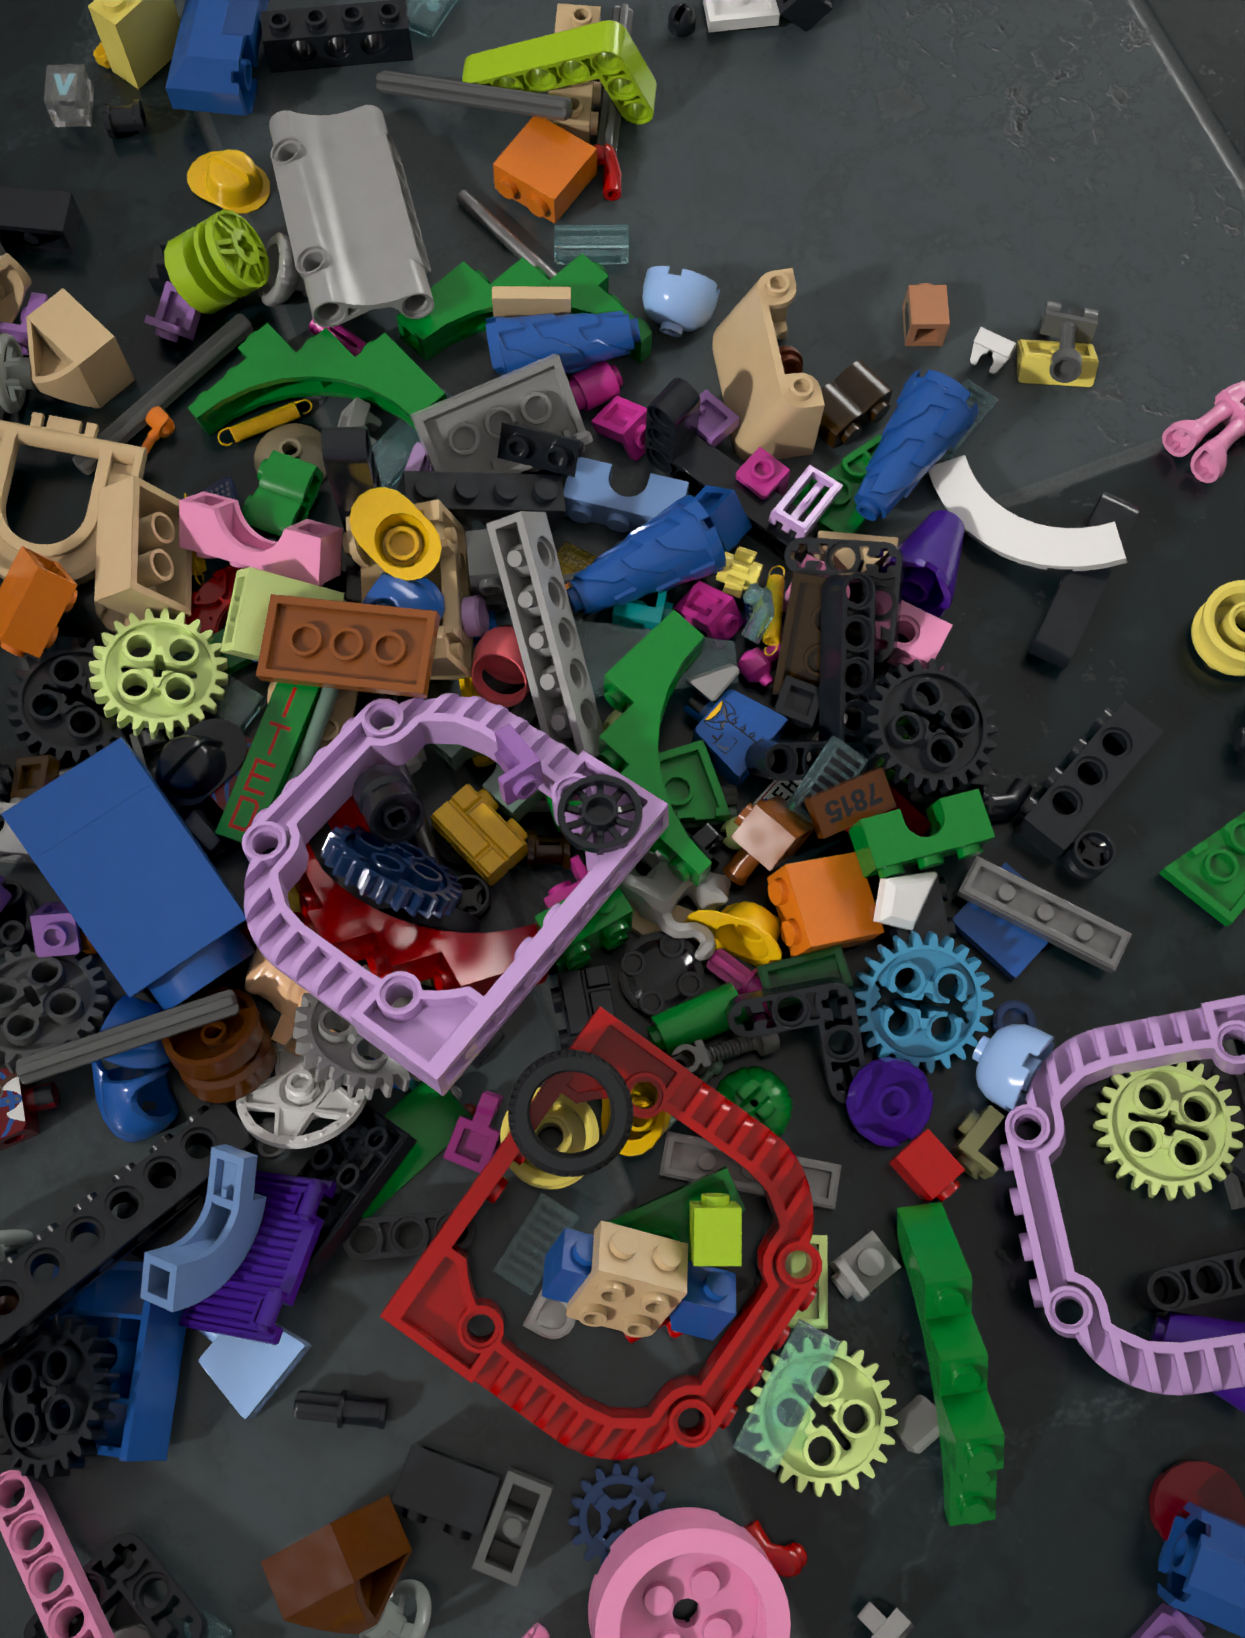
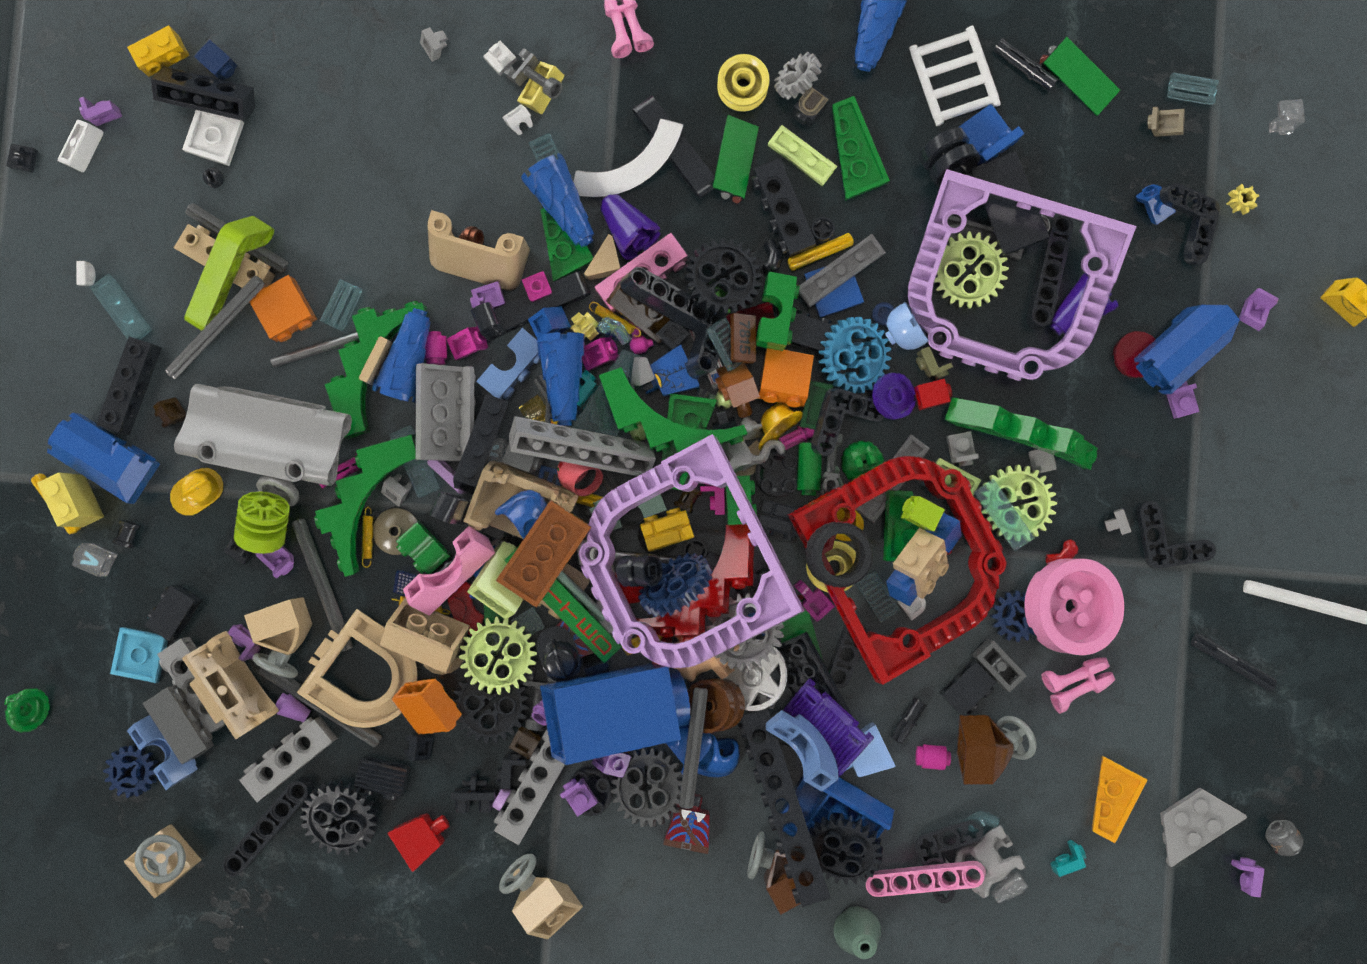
camera: 60 degrees left, 15 degrees up
orange hand [140,406,175,454] -> none
yellow piece [349,487,442,581] -> none
lavender tile [461,595,489,638] -> none
medium lavender bracket [494,723,544,805] -> none
black hinge [497,421,584,477] -> none
black wheel [557,775,643,855] -> none
red arm [593,143,622,201] -> none
light blue cylinder [642,266,720,337] -> none
lavender tile [768,465,843,538] -> none
black beam [784,537,905,663] -> none
dark brown brick [818,359,893,449] -> none
white piece [873,872,937,930] -> none
nougat brick [902,283,950,346] -> none
none -> dark brown tile [153,397,187,428]
none -> light grey tile [420,27,448,62]
none -> white tile [483,41,517,76]
none -> green piece [713,115,759,203]
none -> yellowish green tile [768,125,837,187]
none -> yellow axle [788,233,854,271]
none -> dark pink brick [916,744,951,770]

